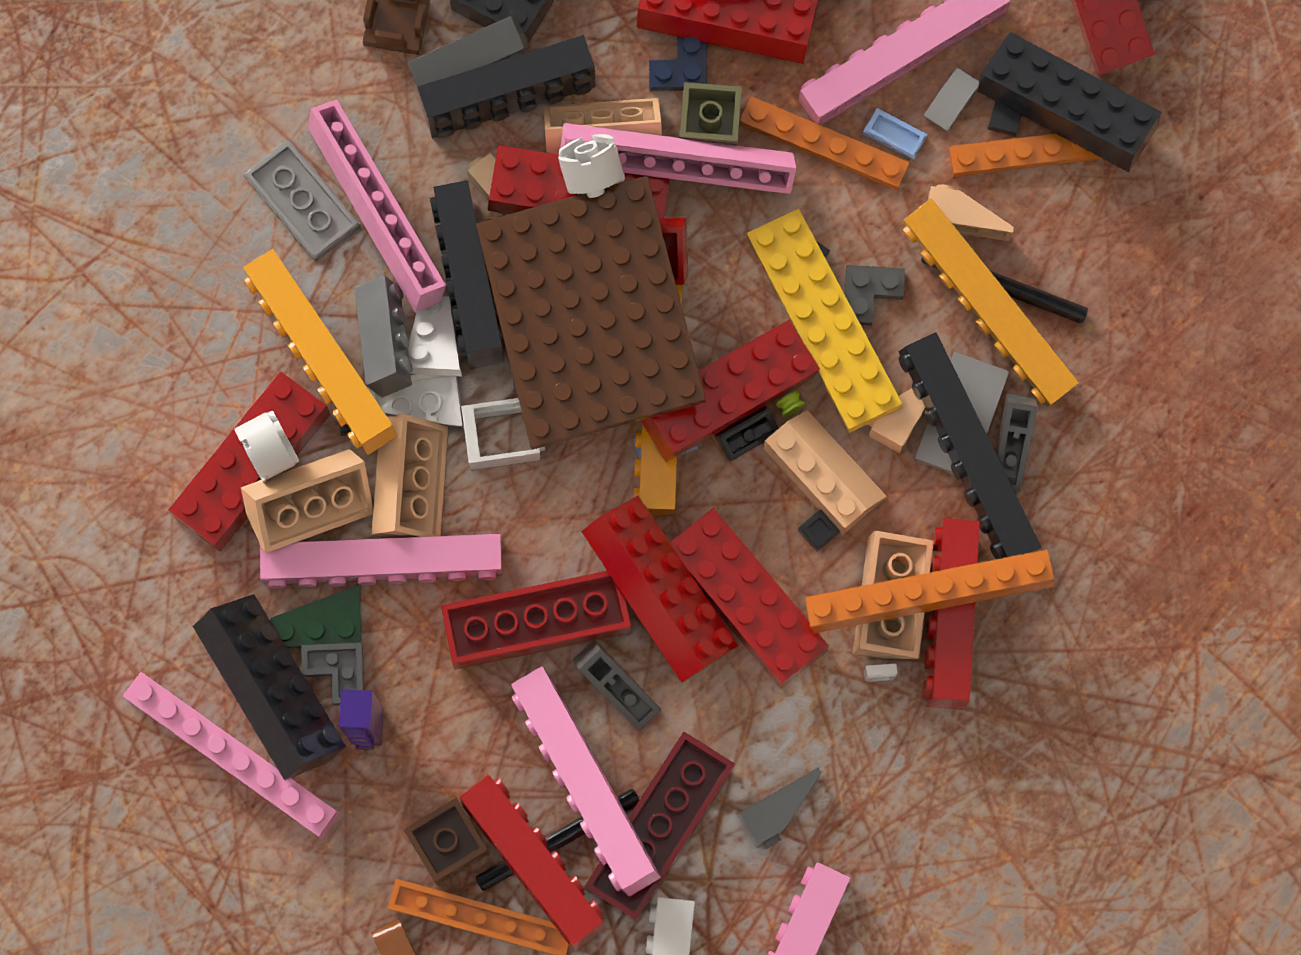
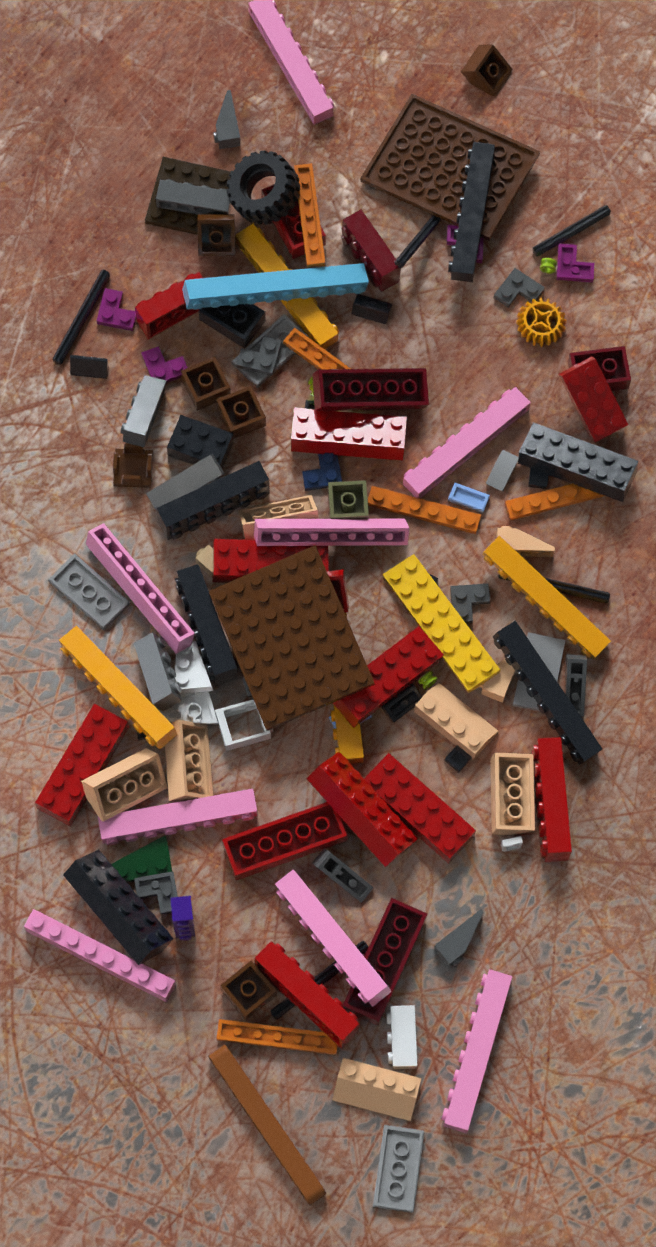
camera: 10 degrees left, 5 degrees down
white brick [234,411,300,482] -> none
white brick [558,134,625,198] -> none
orange brick [805,549,1055,634] -> none

